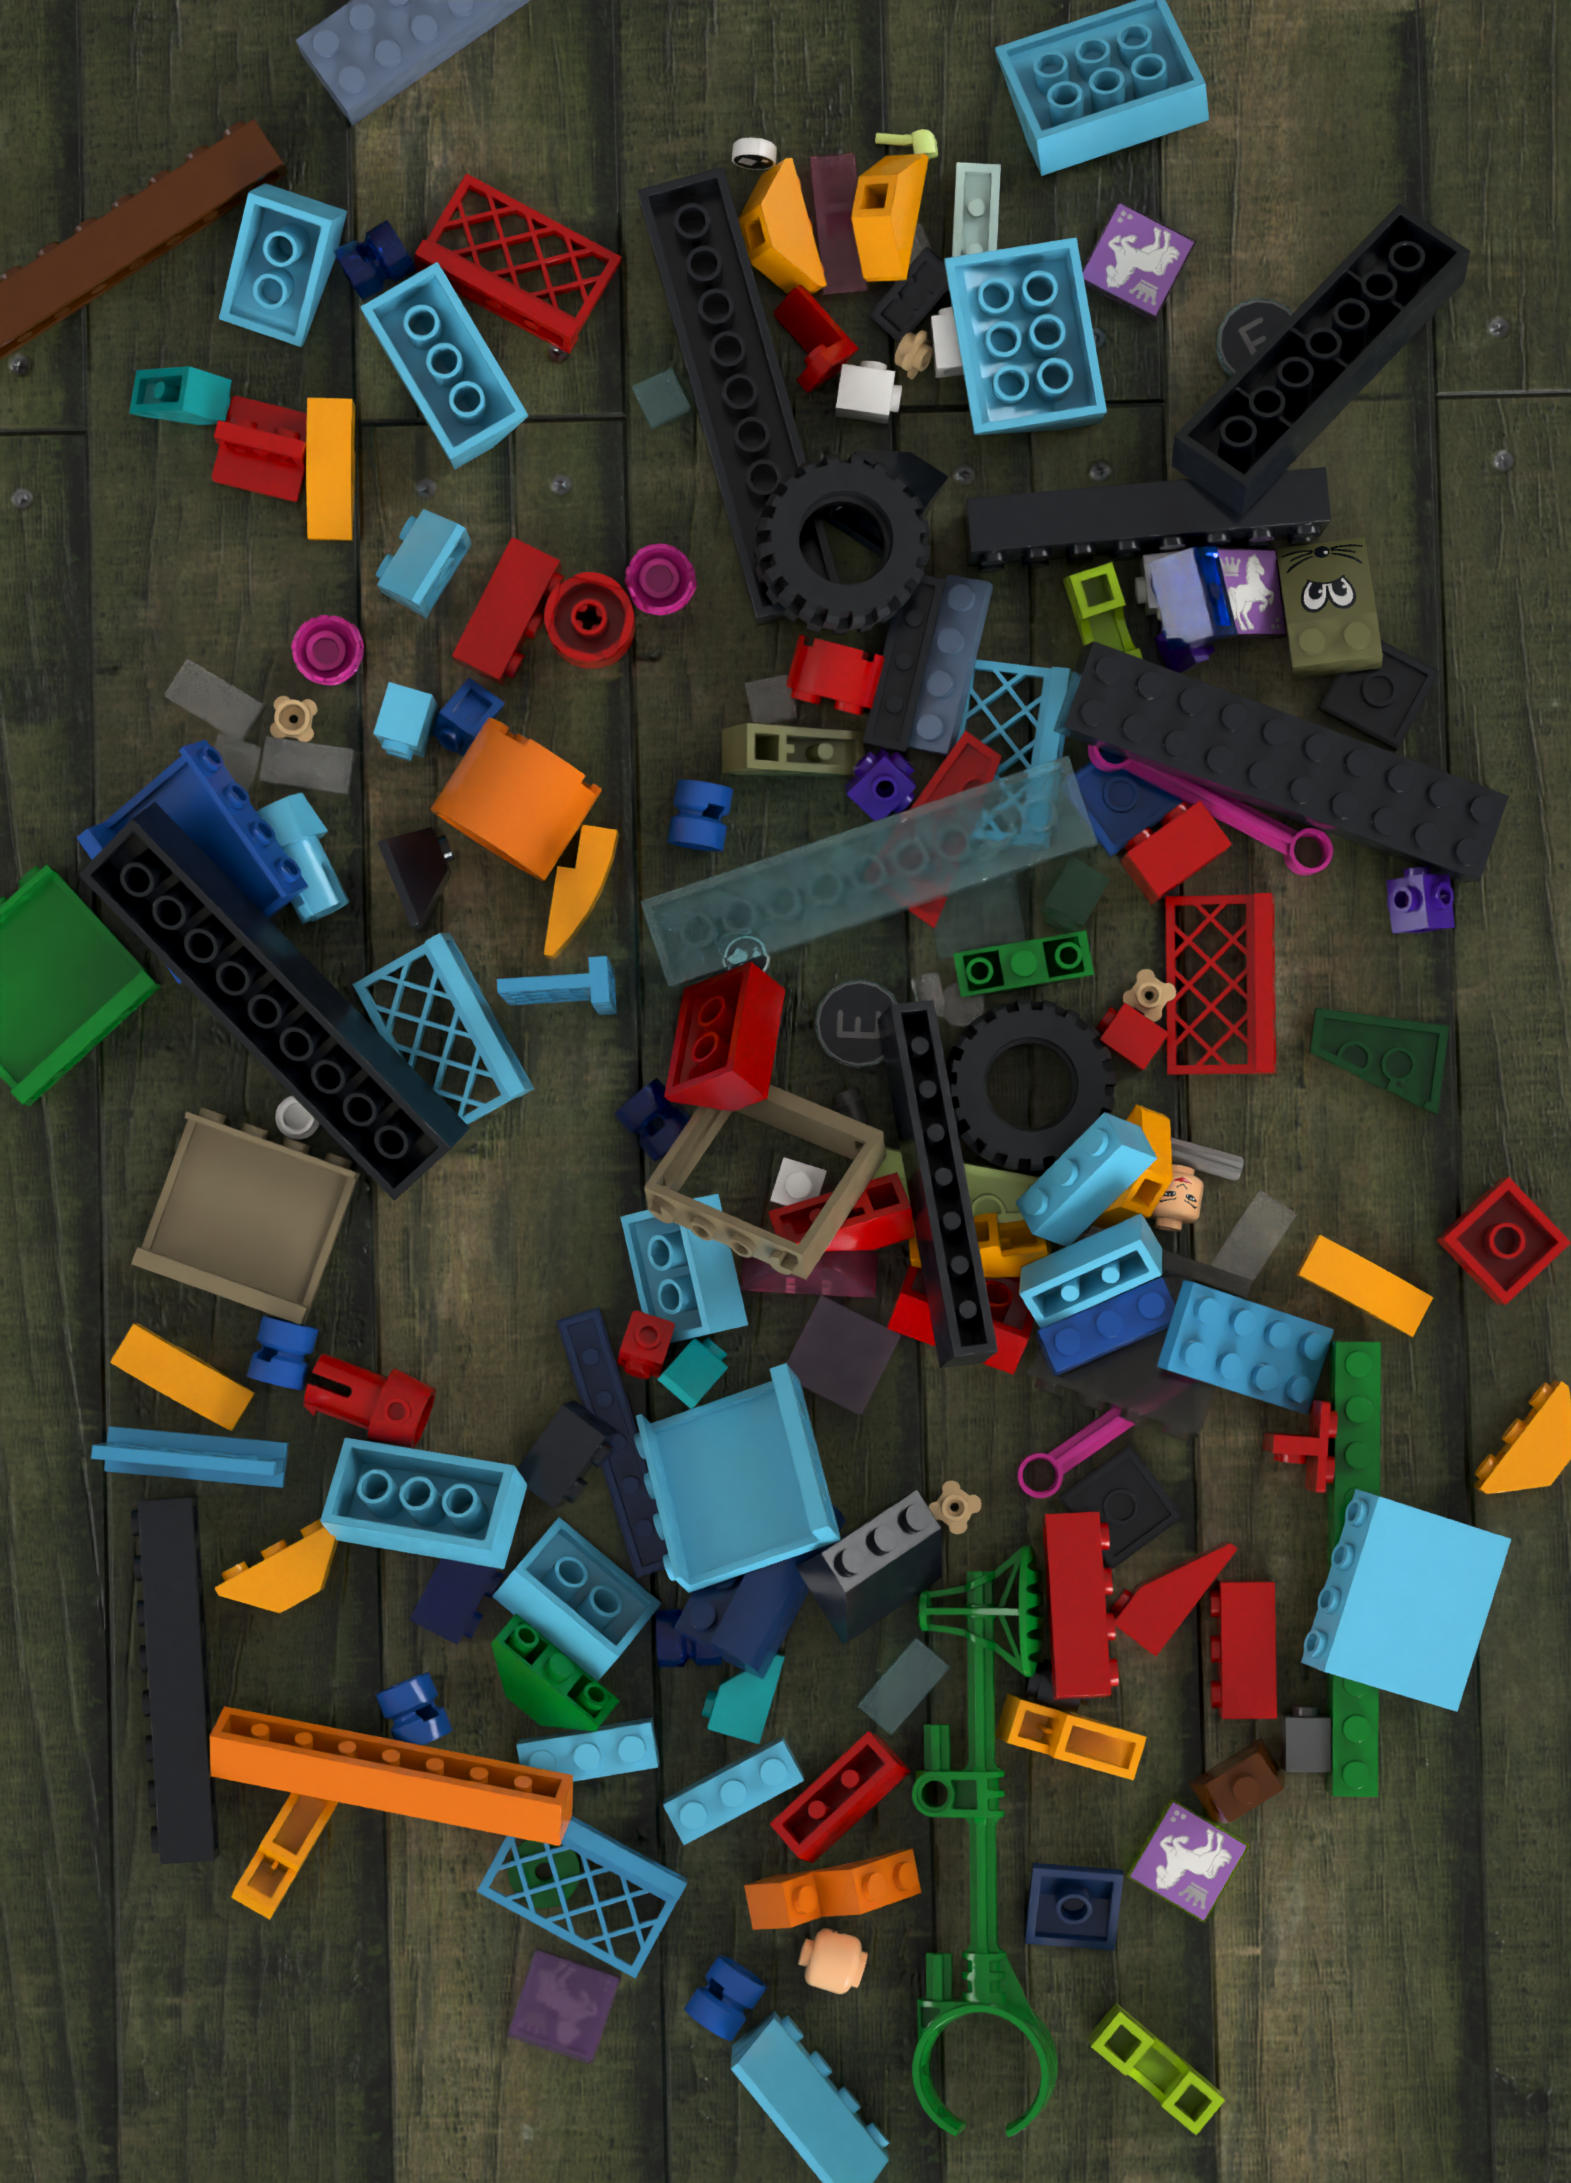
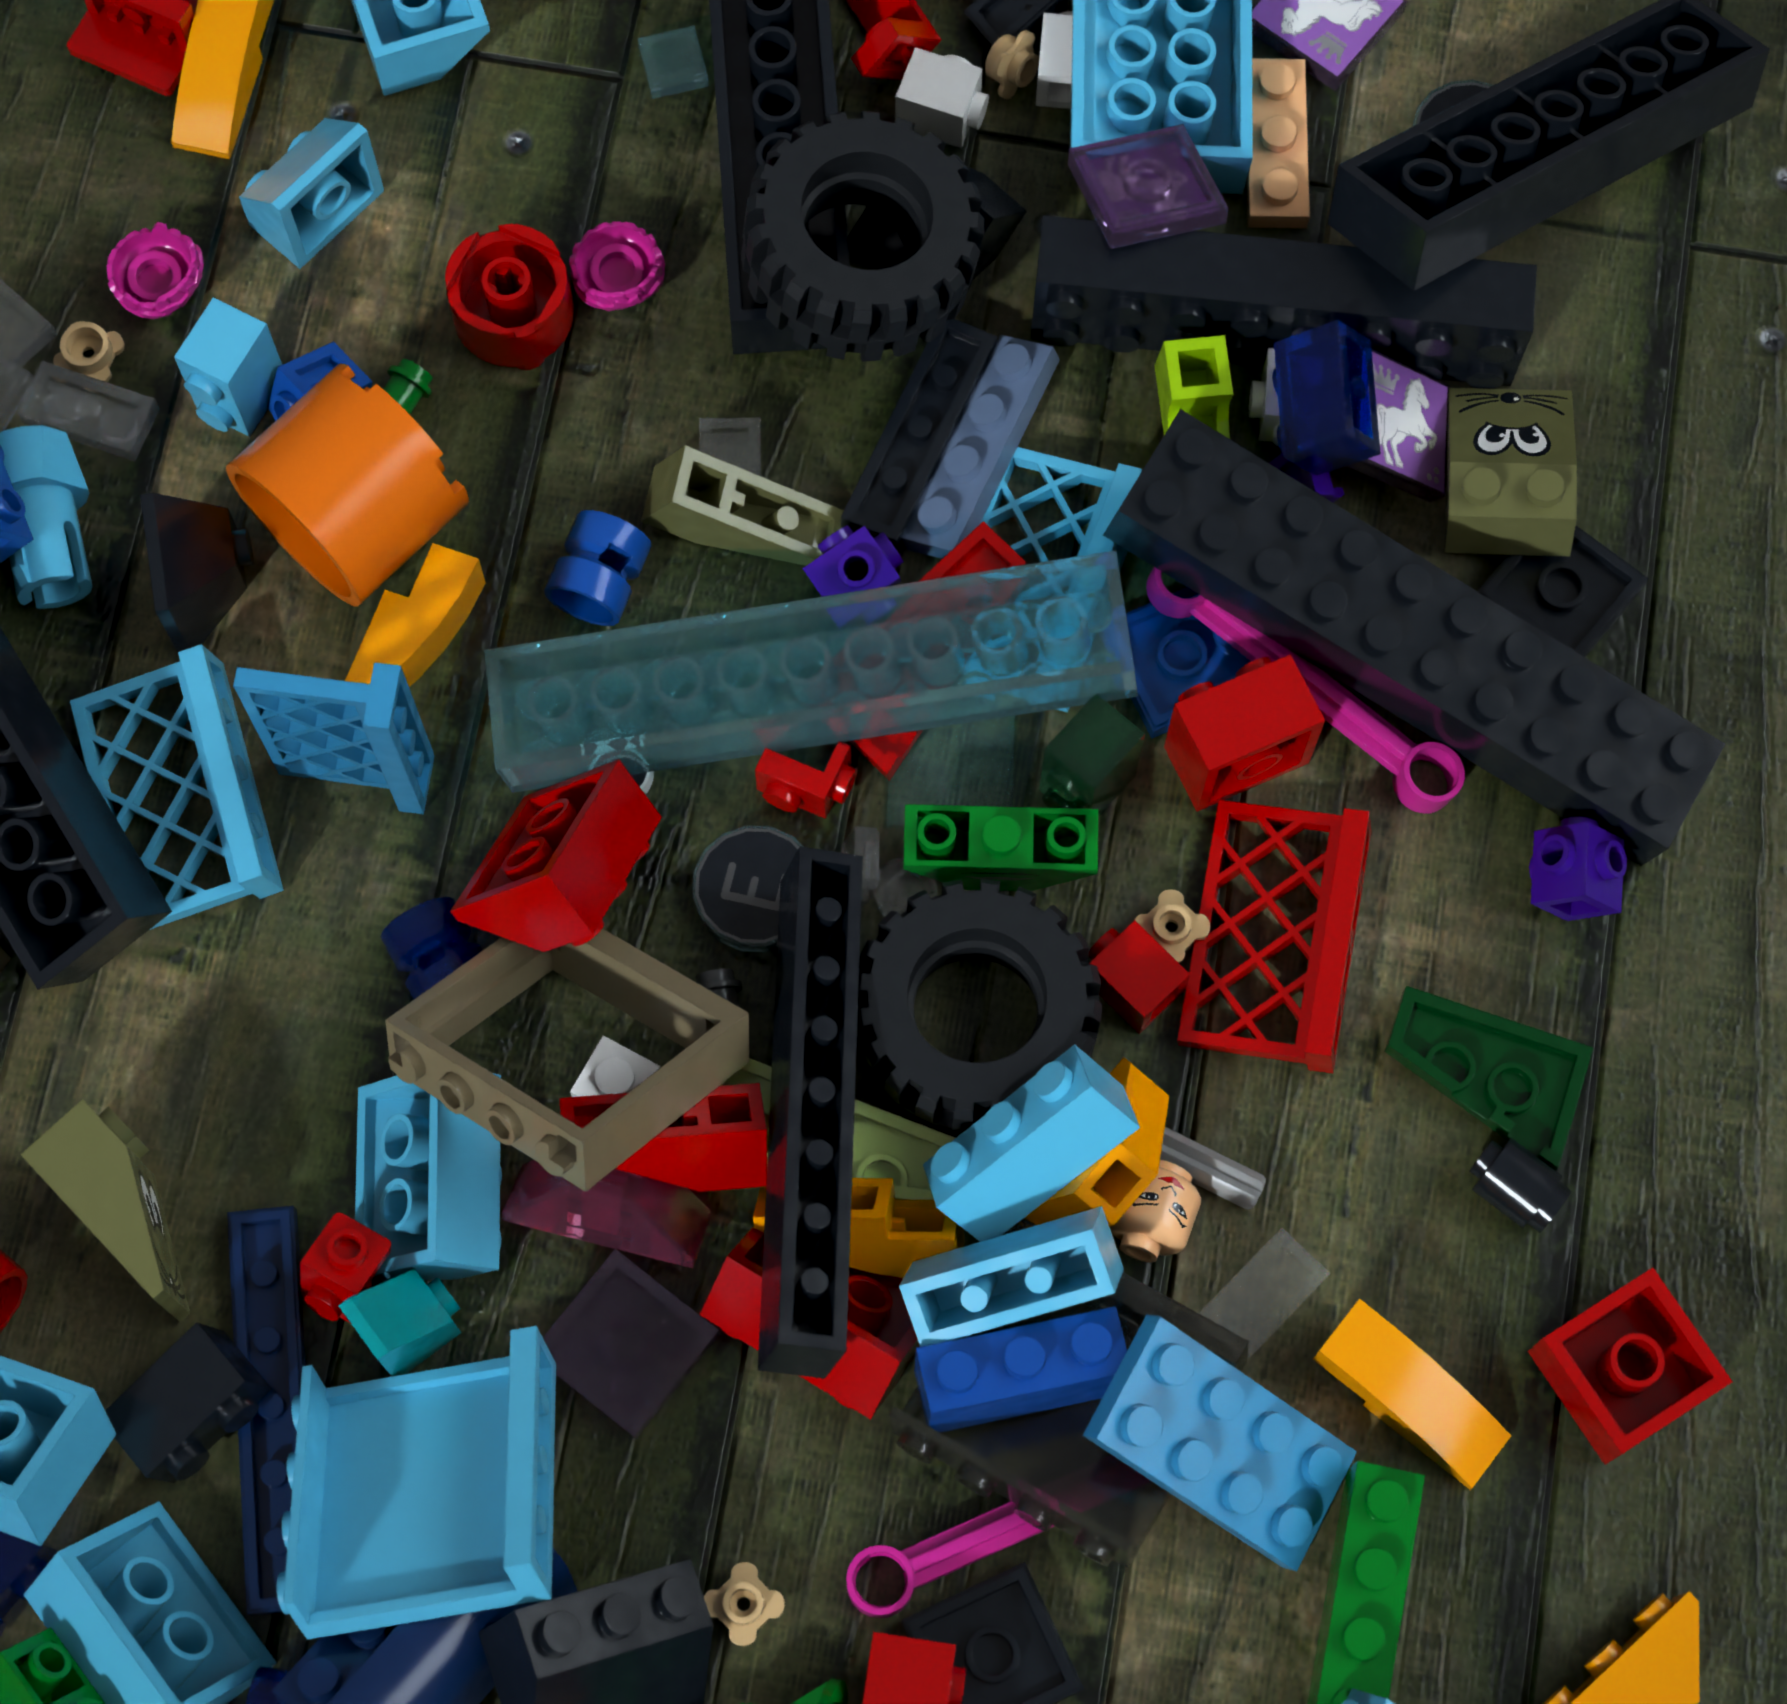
camera: 10 degrees right, 15 degrees down
red brick [452,537,565,686] -> none
red brick [786,635,885,716] -> none
red bracket [1263,1399,1338,1493] -> none
none -> olive slope [20,1099,190,1322]
none -> green pin [383,358,433,415]
none -> red bracket [755,741,858,819]
none -> clear purple tile [1068,124,1228,249]
none -> light nougat plate [1246,58,1310,228]
none -> black brick [1469,1138,1572,1233]

